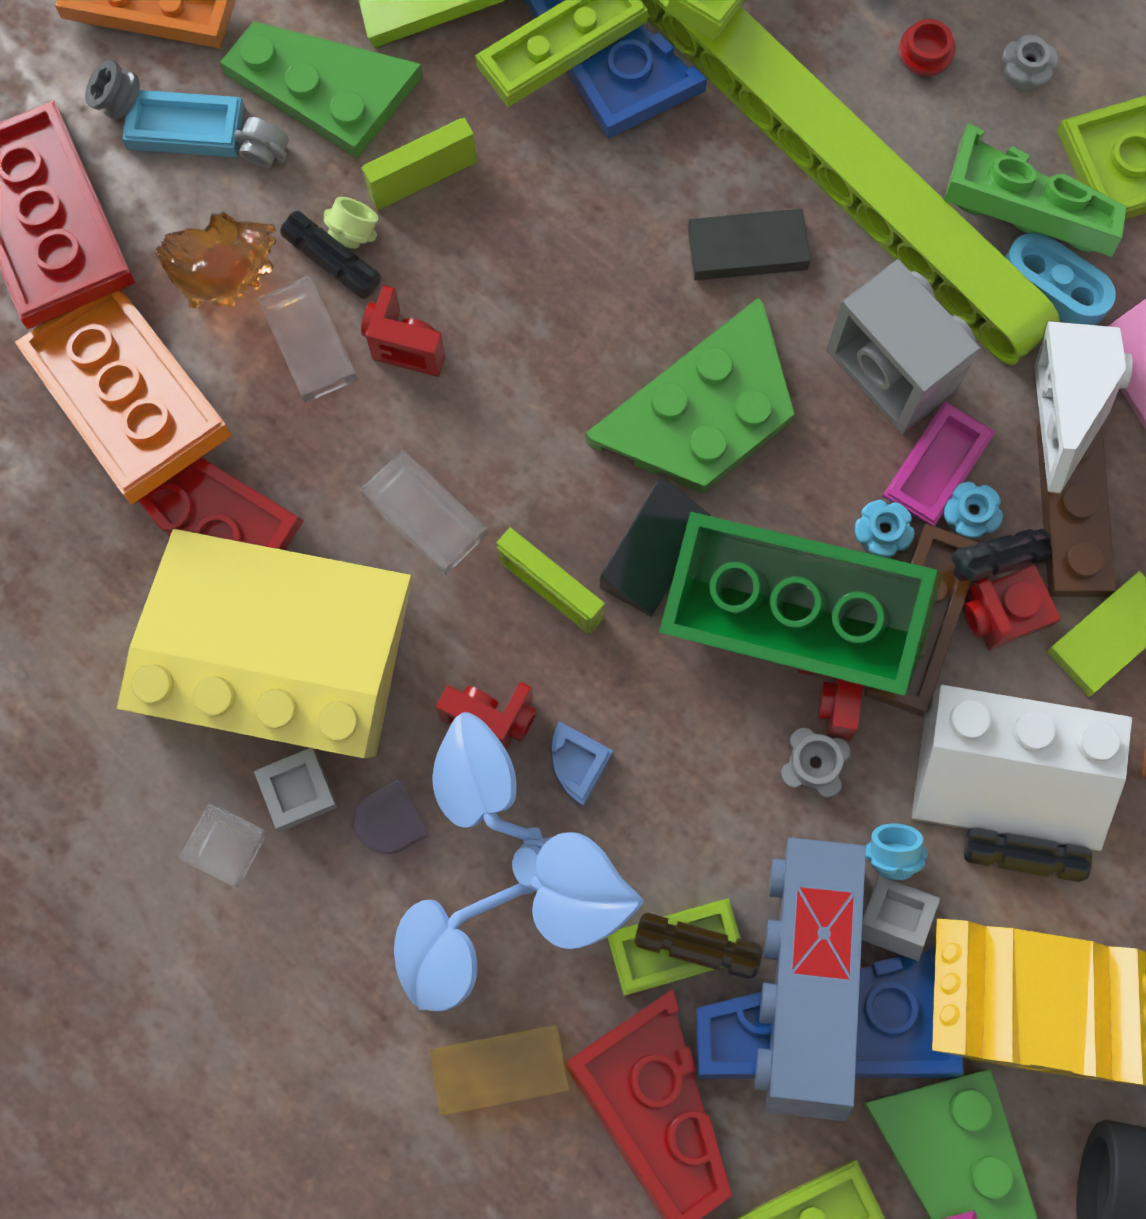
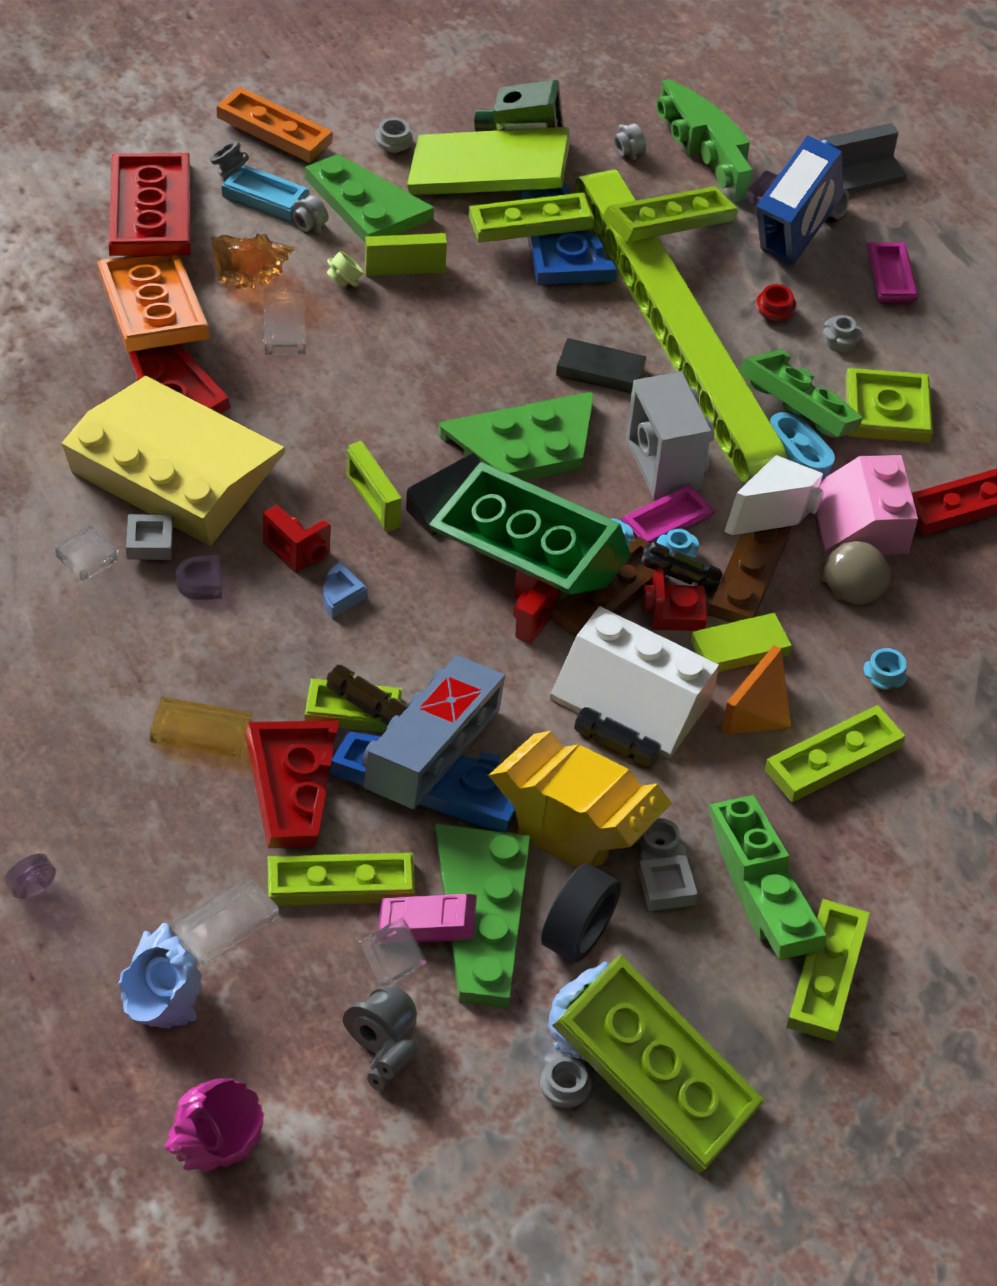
camera: 15 degrees right, 25 degrees down
black axle [280,211,381,299] -> none
clear tile [360,449,488,576] -> none
red bracket [361,285,446,377] -> none
light blue plant [394,712,644,1011] -> none
light grey plate [781,728,850,798] -> none
light grey plate [862,875,940,962] -> none
medium azure plate [865,823,928,880] -> none

